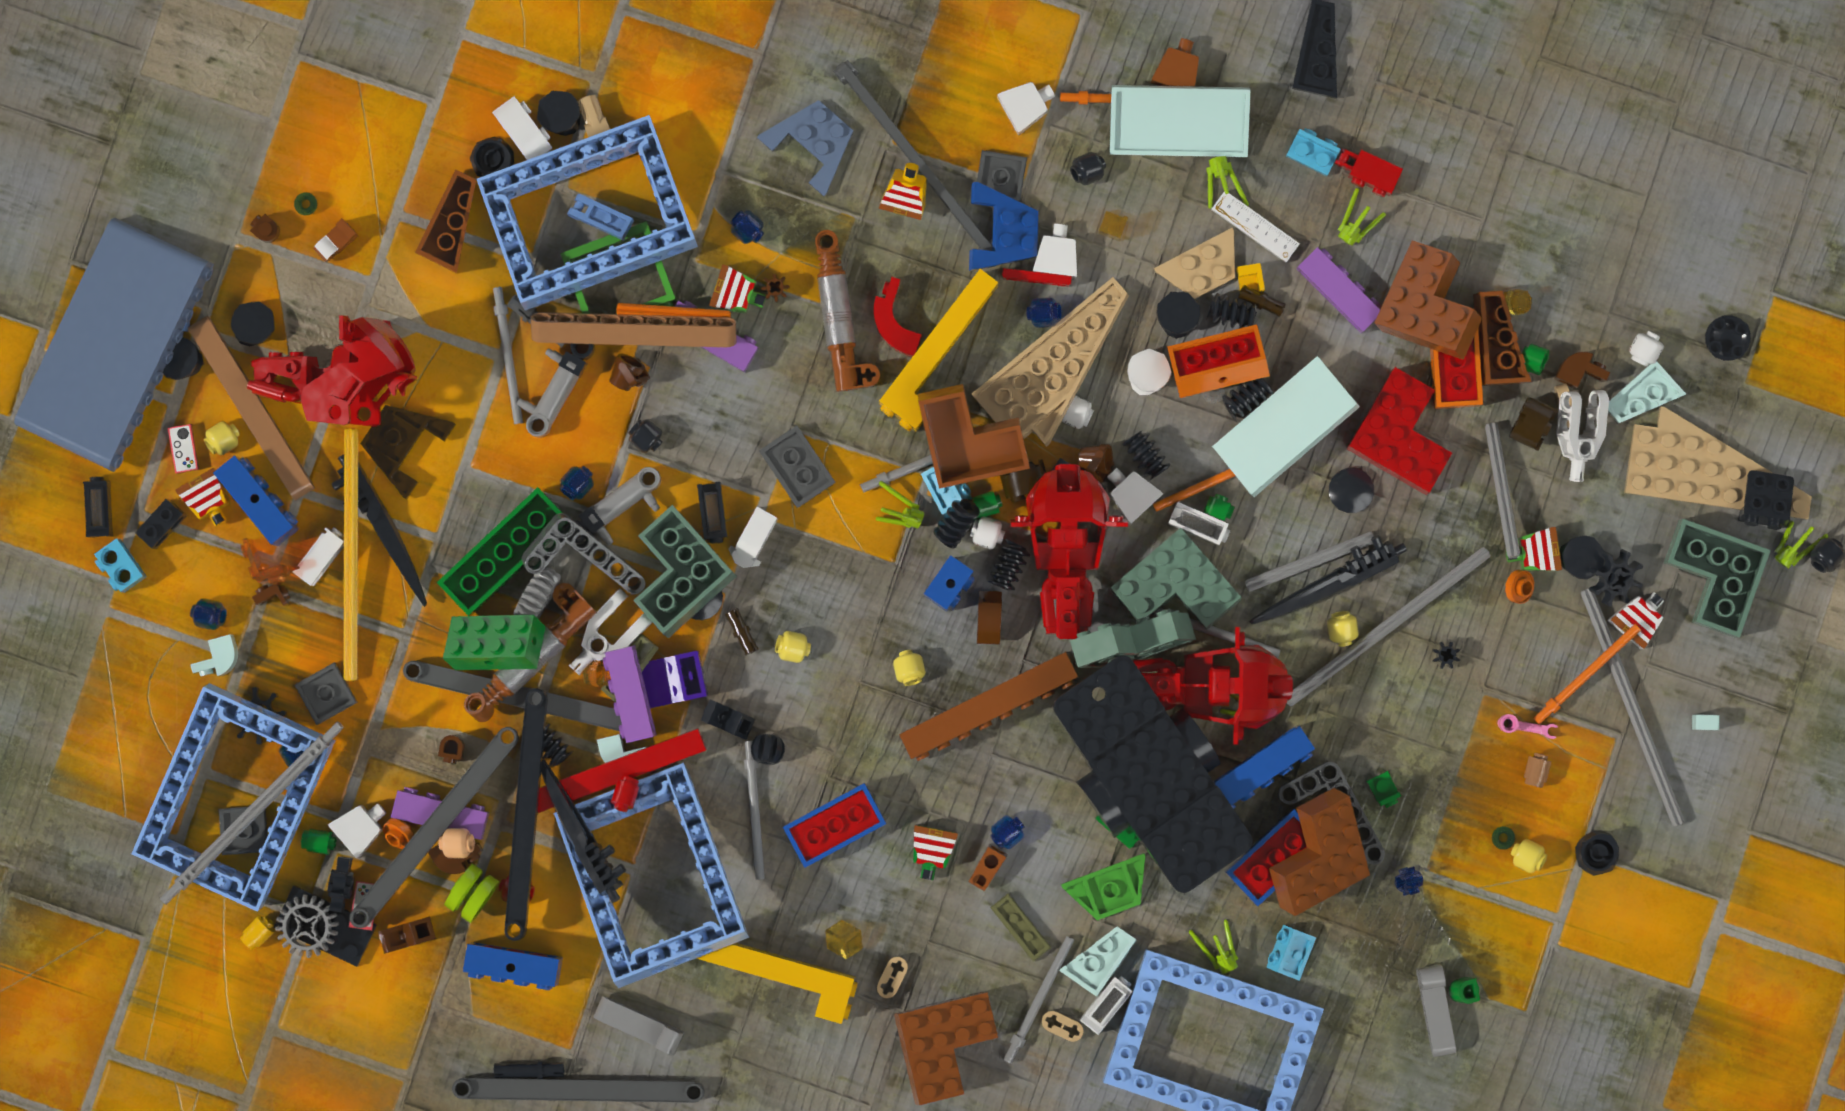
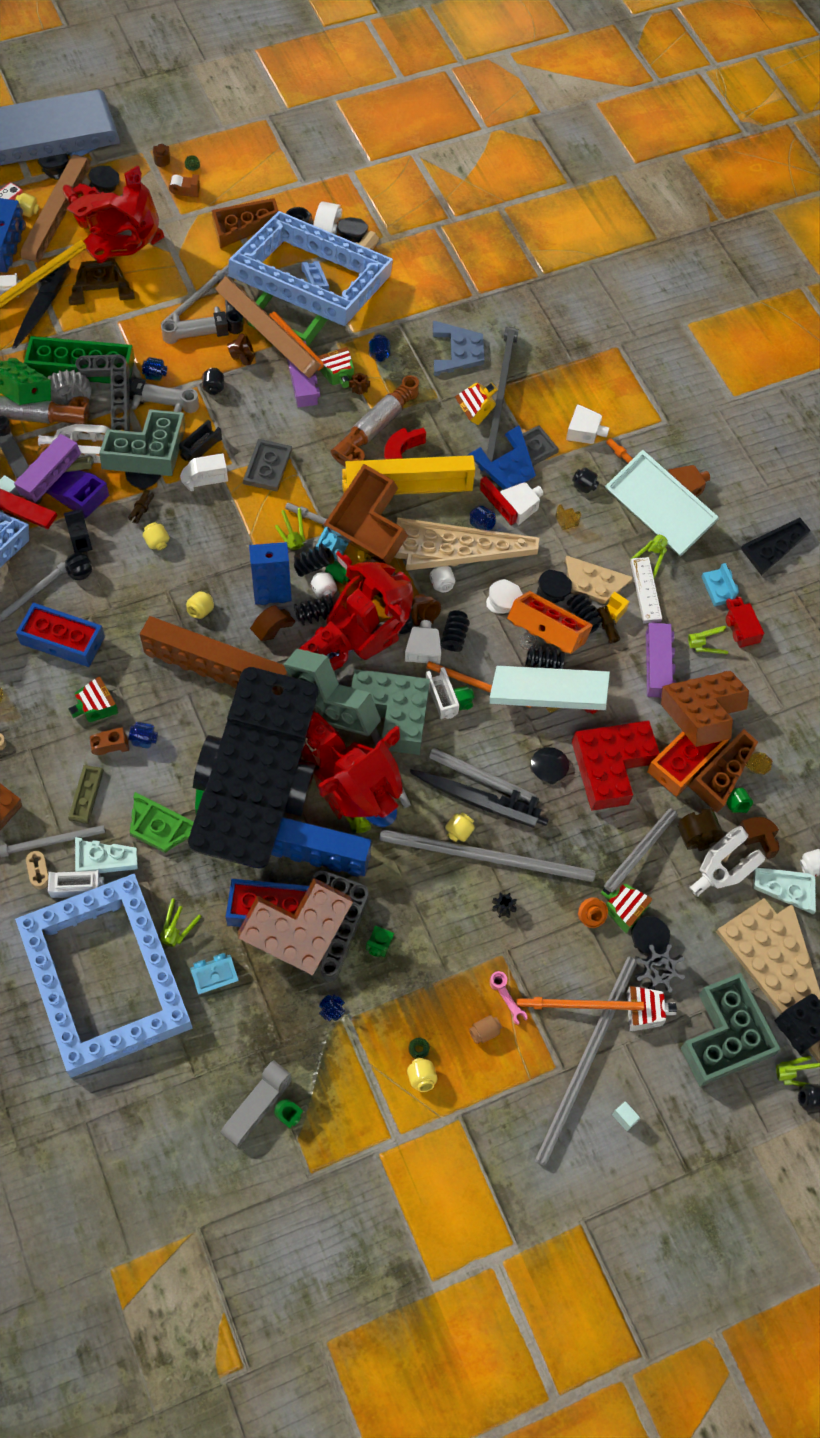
camera: 35 degrees right, 25 degrees down
black hat [1575,831,1619,876] -> none

